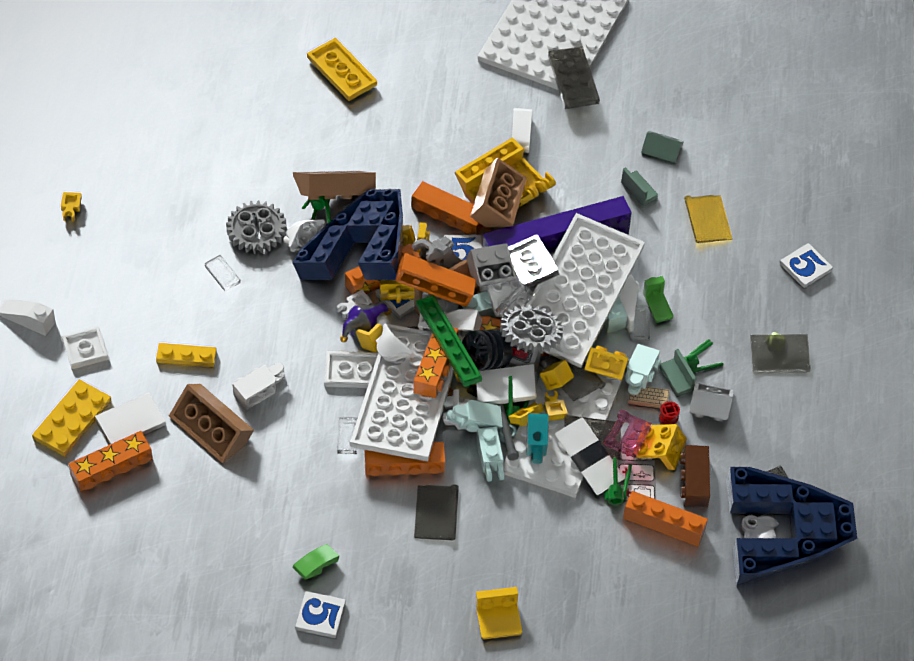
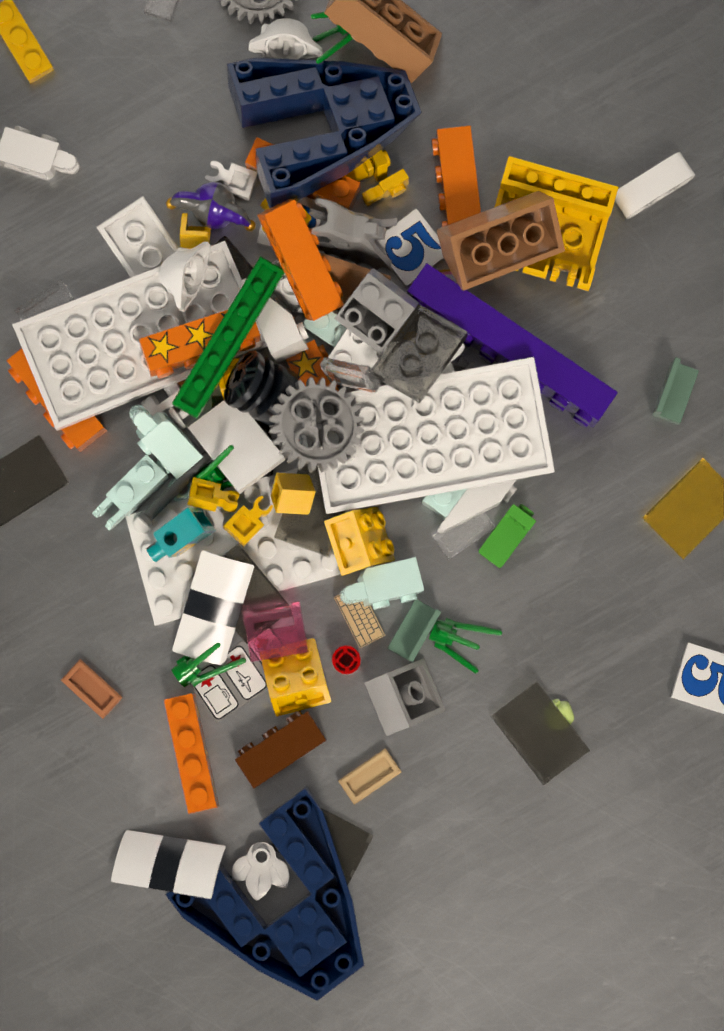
camera: 60 degrees right, 30 degrees up
none -> nougat tile [61,659,123,719]
none -> white sticker [111,830,226,899]
none -> tan tile [338,748,401,805]

